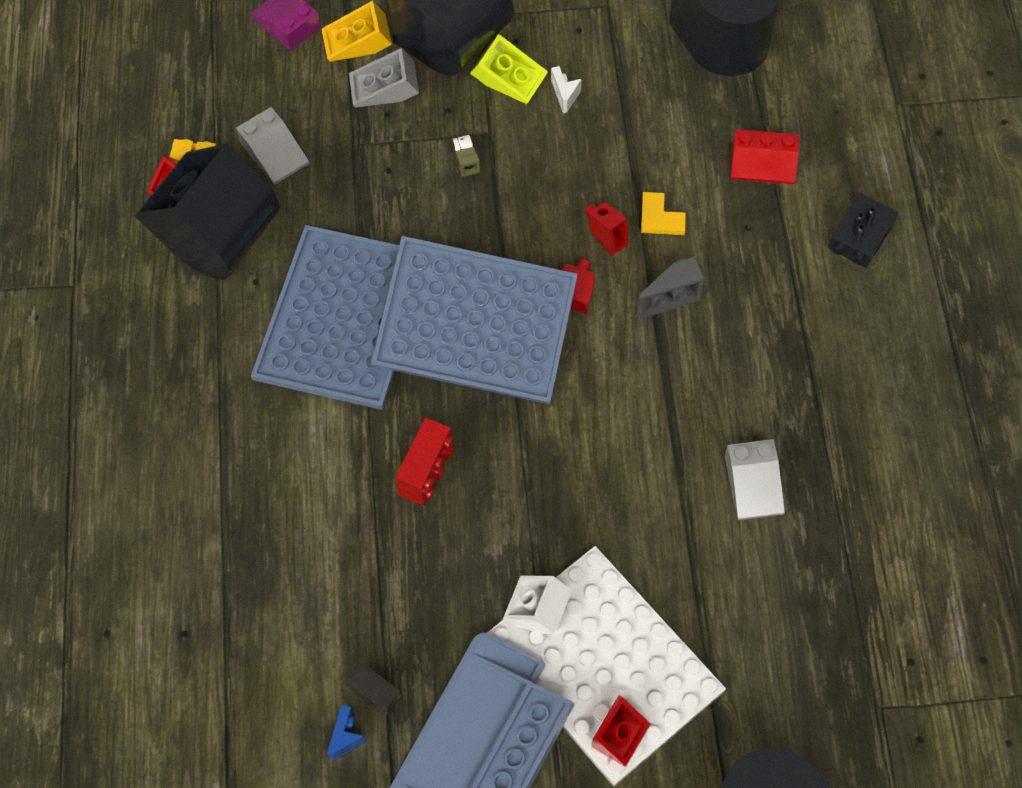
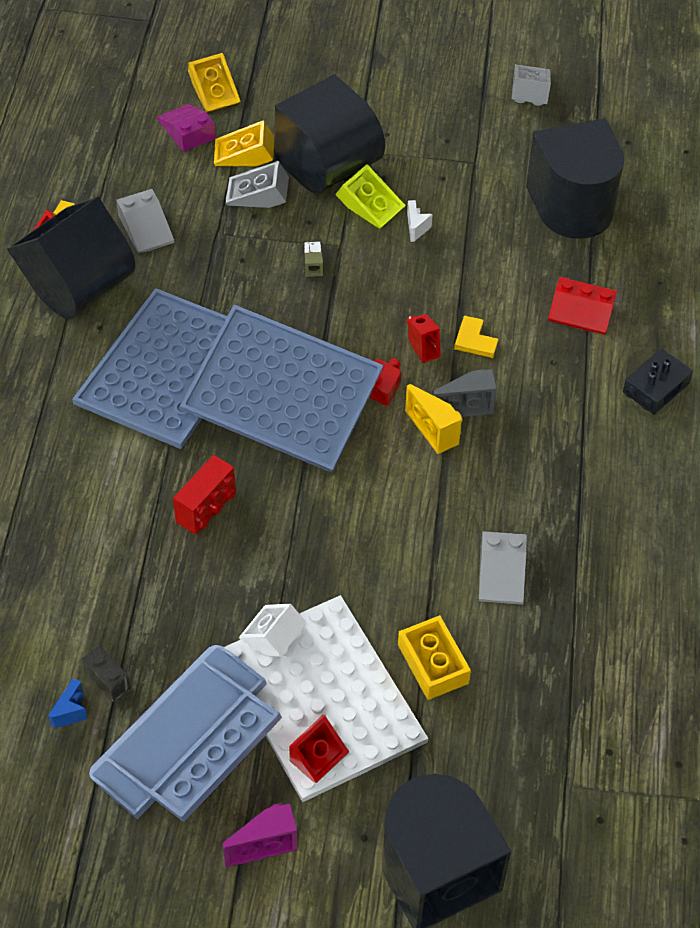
camera: 10 degrees right, 10 degrees down
none -> yellow brick [398,616,471,700]
none -> yellow slope [405,384,462,454]

